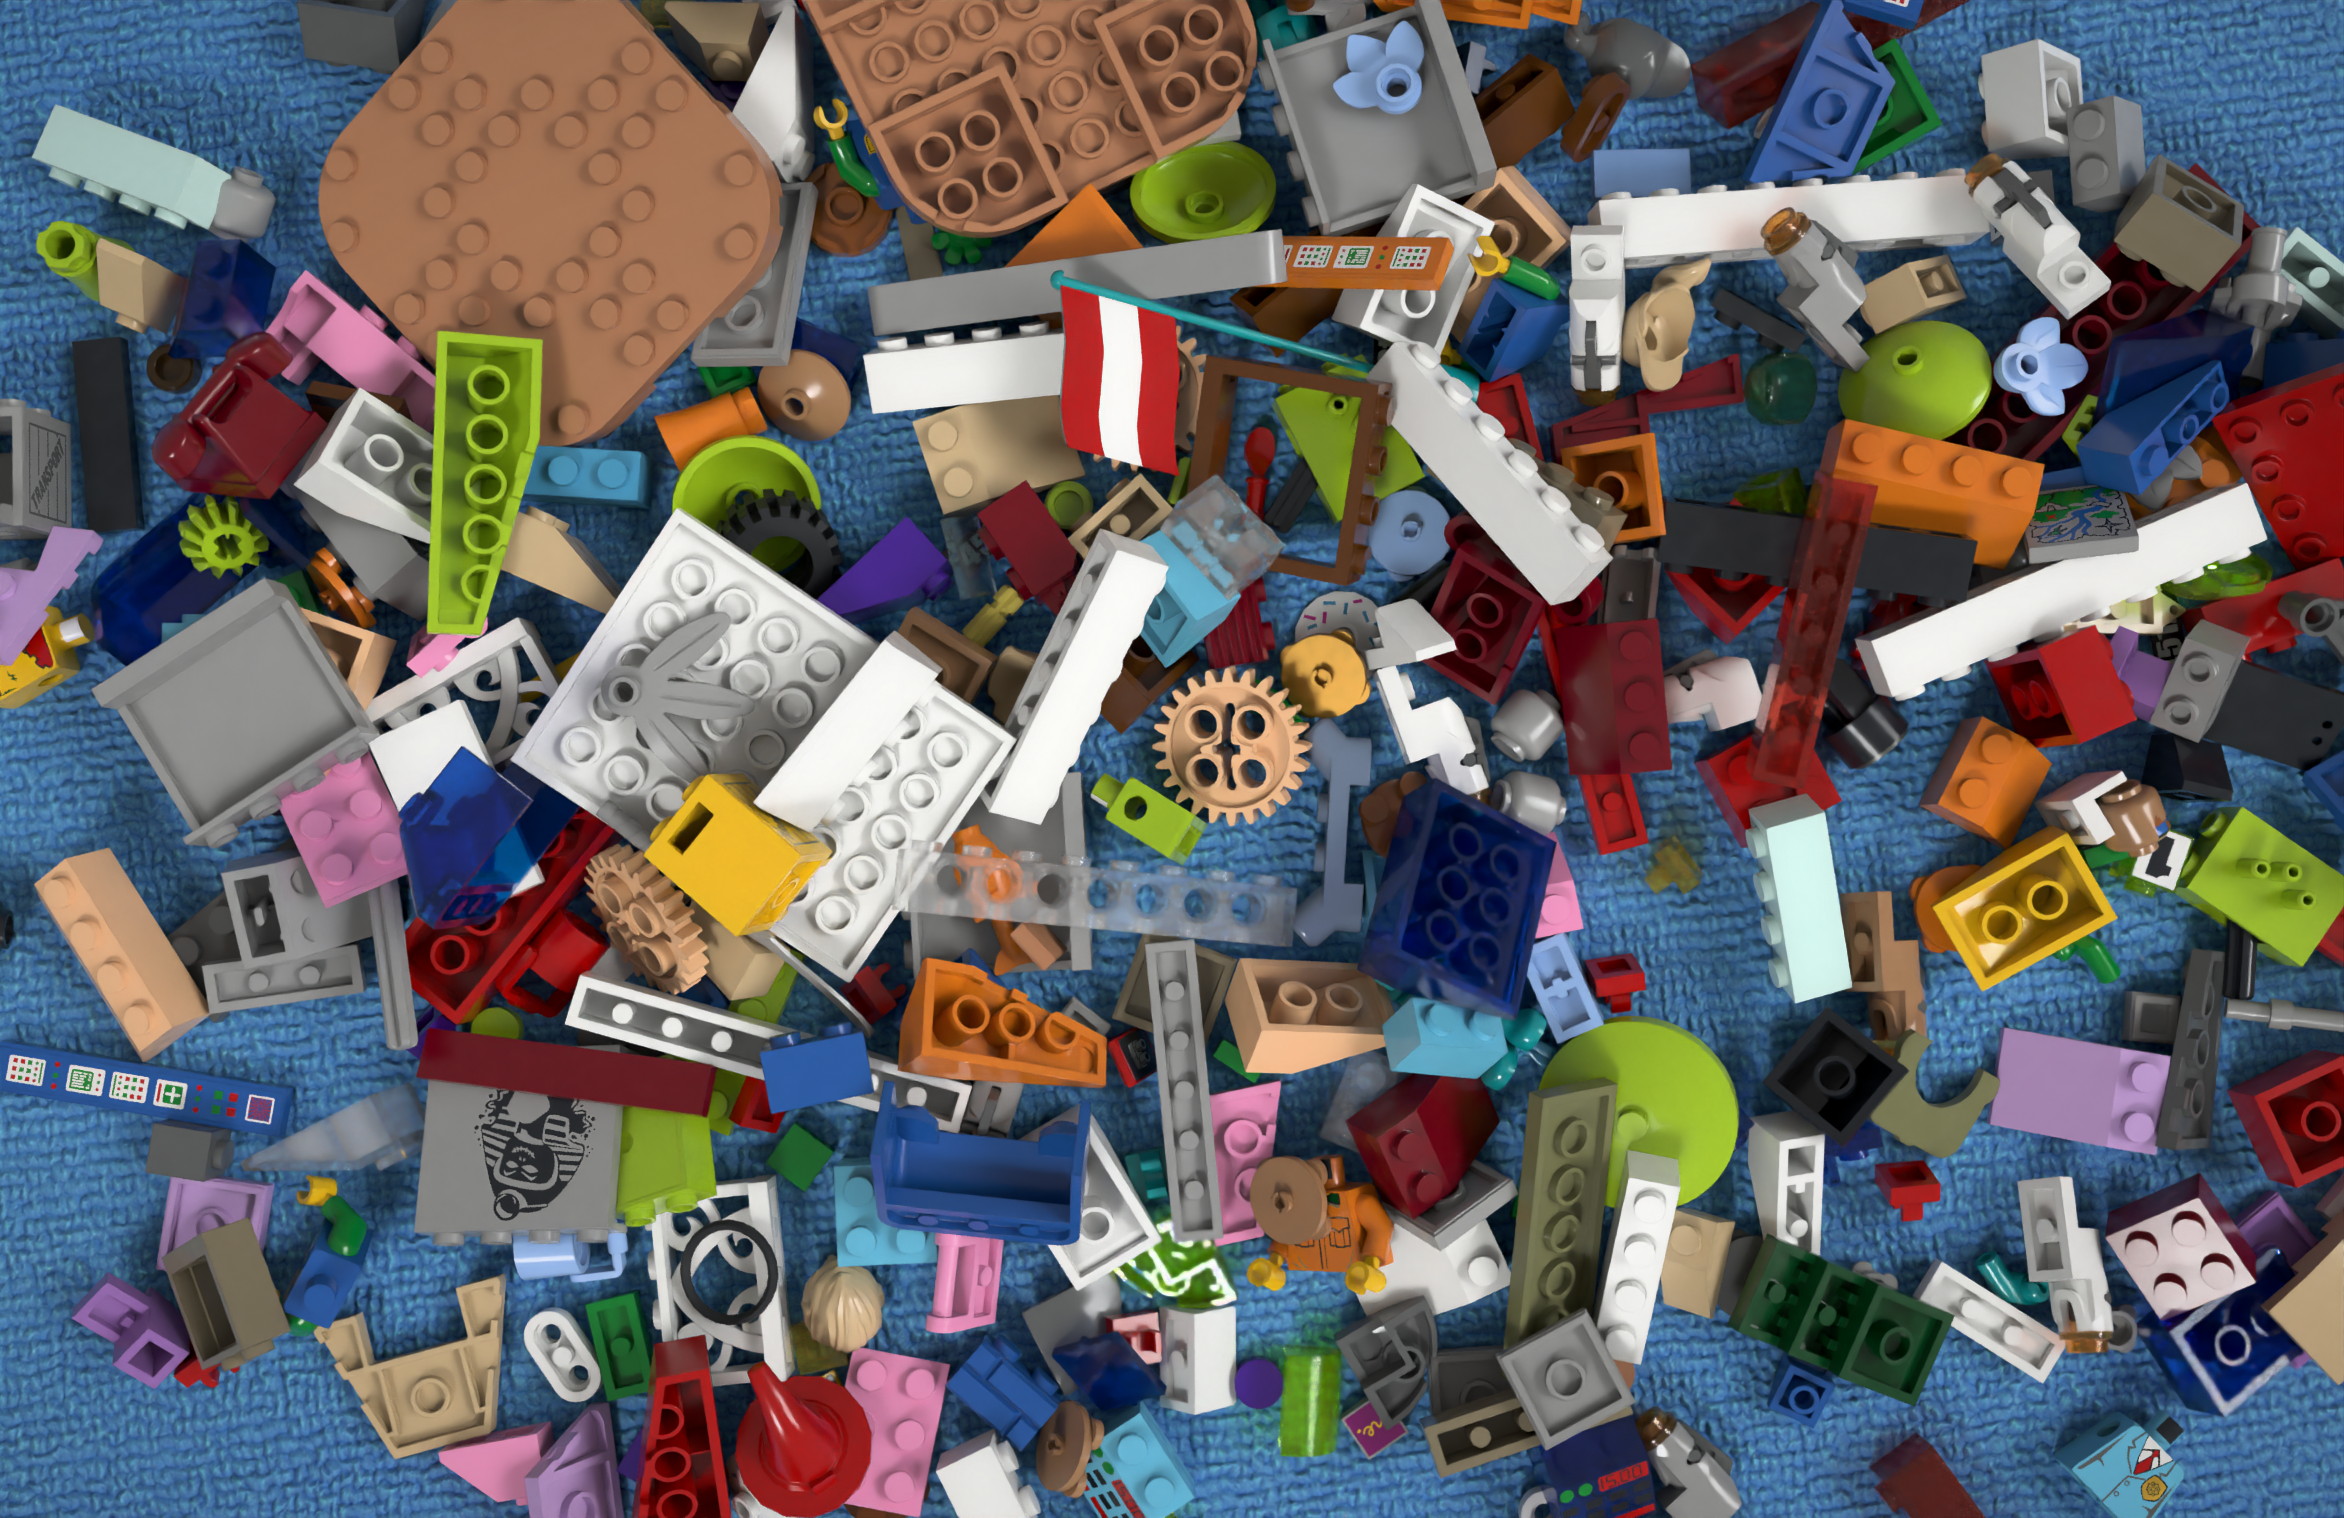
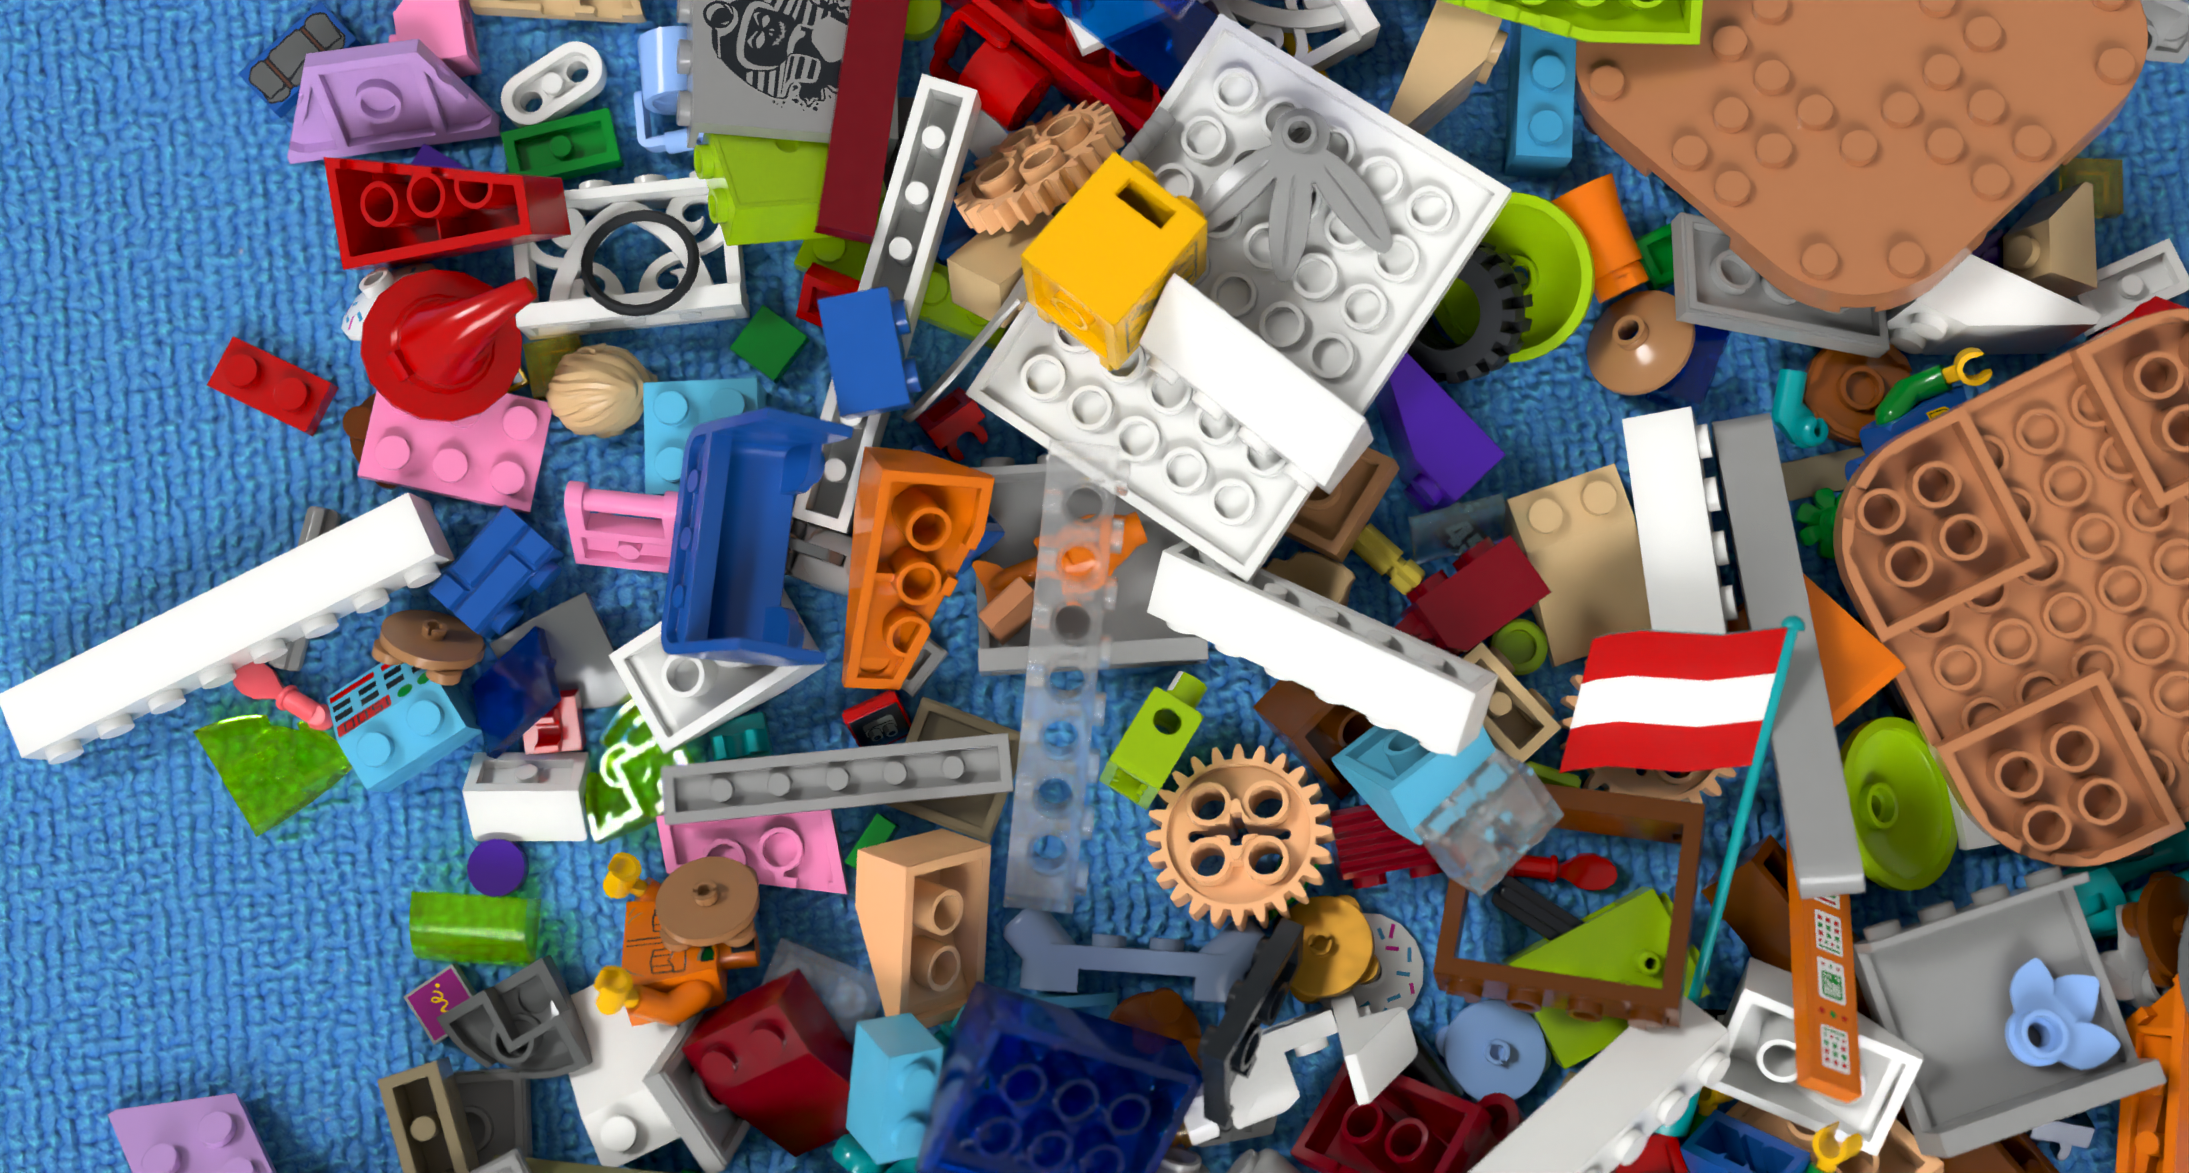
camera: 85 degrees right, 5 degrees down
none -> black wing [1197,917,1304,1127]
none -> teal arm [1771,369,1829,449]

